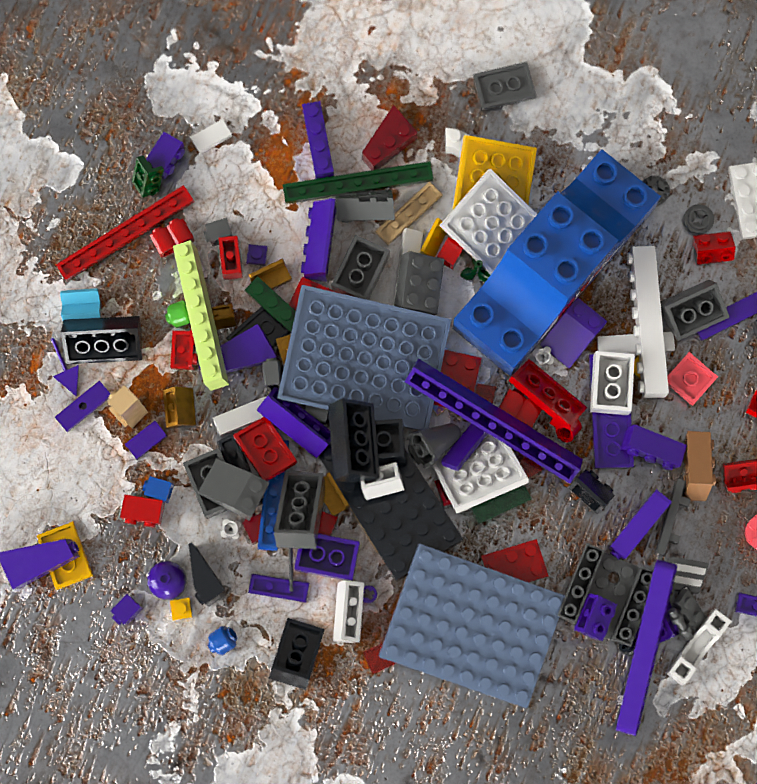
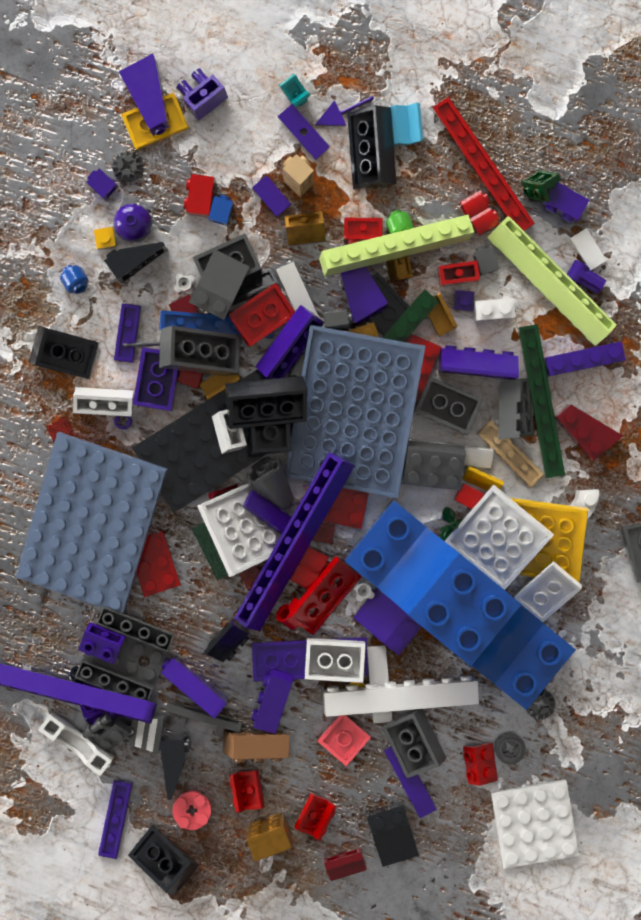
camera: 85 degrees right, 10 degrees up
none -> dark grey gear [112,151,143,182]
none -> black slope [160,732,191,800]
none -> dark purple brick [176,68,228,121]
none -> teal bracket [279,74,311,107]
none -> white brick [473,298,515,322]
none -> yellowish green brick [487,216,617,346]
none -> white plate [514,561,582,622]
none -> dark purple piece [567,260,606,295]

